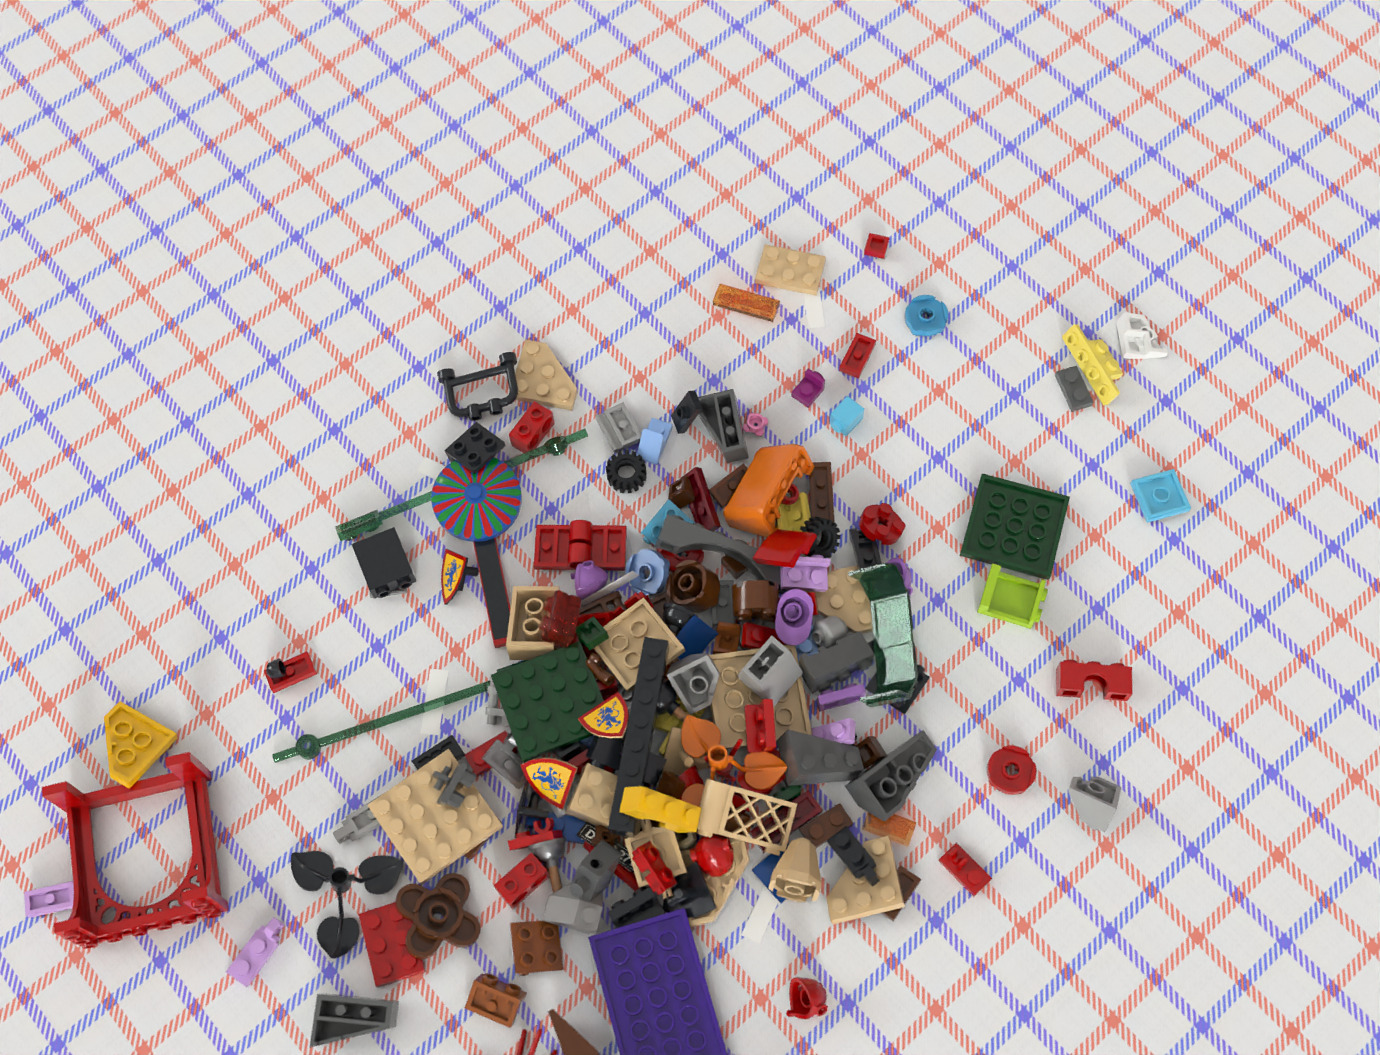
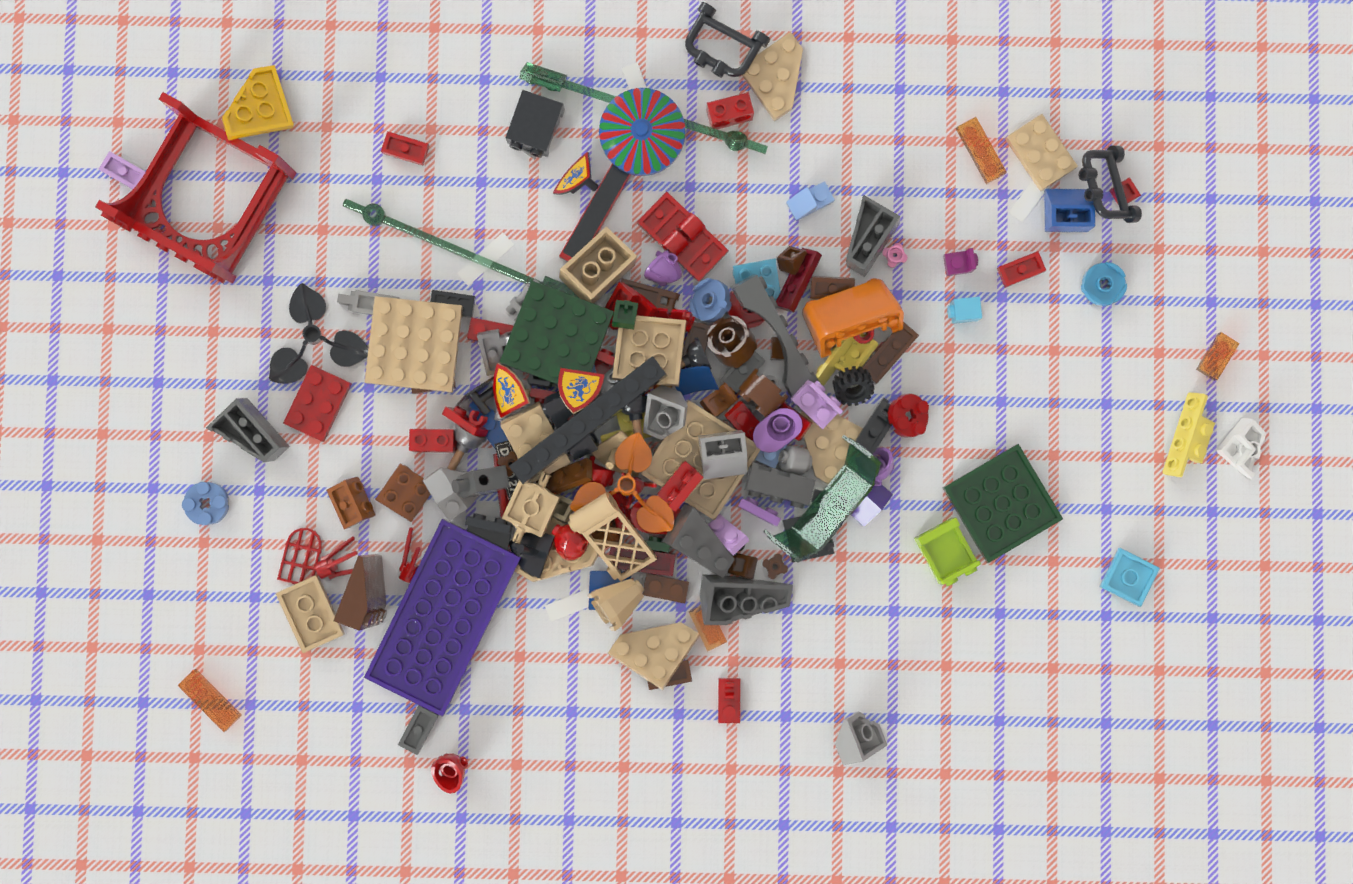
camera: 35 degrees right, 20 degrees up
lavender hinge [226,917,285,987] -> none
black hinge [266,658,286,679] -> none
reddish brown plant [395,873,481,959] -> none
dark grey hips [432,762,477,808] -> none
black bracket [444,422,506,474] -> none
clear red brick [539,590,581,648] -> none
white sticker [576,571,639,607] -> none
reddish brown arm [586,653,615,686] -> none
light grey plate [595,402,641,454] -> none
black tyre [606,450,647,494] -> none
yellow arch [619,786,701,833] -> none
red hinge [631,841,677,896] -> none
black plate [671,390,703,434] -> none
red slope [753,529,817,568] -> none
red helmet [786,977,828,1019] -> none
black hinge [827,826,880,887] -> none
red plate [987,745,1037,795] -> none
dark grey plate [1055,365,1093,412] -> none
red arch [1056,659,1133,701] -> none
none -> red plant [398,527,420,583]
none -> reddish brown plate [762,554,788,579]
none -> slope [848,485,893,527]
none -> blue slope [1044,189,1095,232]
none -> black bar [1078,146,1142,223]
none -> clear orange plate [1196,332,1240,381]

